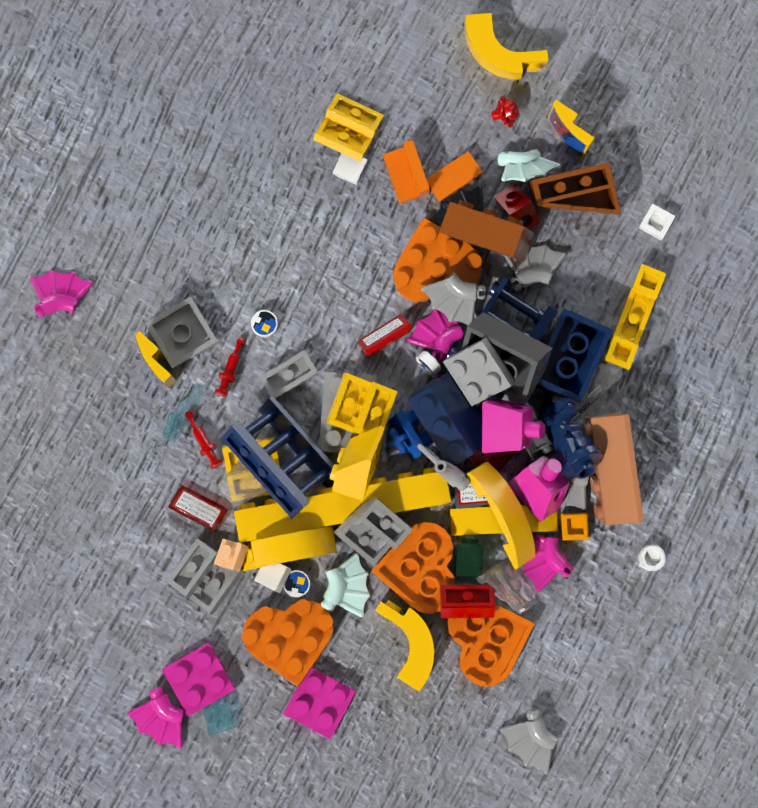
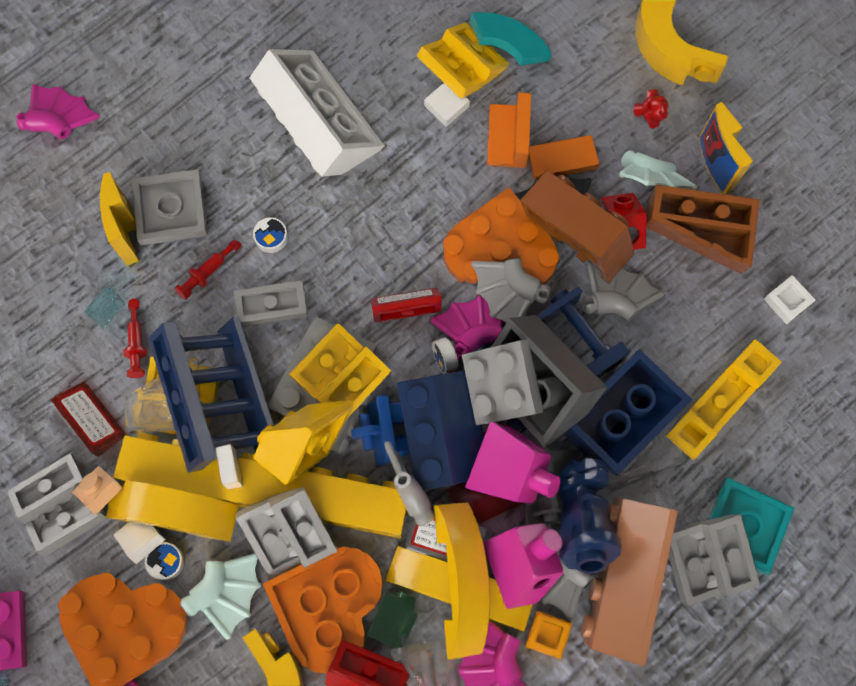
camera: 25 degrees right, 10 degrees down
none -> white tile [216,444,243,490]
none -> white slope [250,49,384,177]
none -> teal tile [470,12,552,66]
none -> light grey slope [669,514,760,606]
none -> teal tile [708,477,795,575]

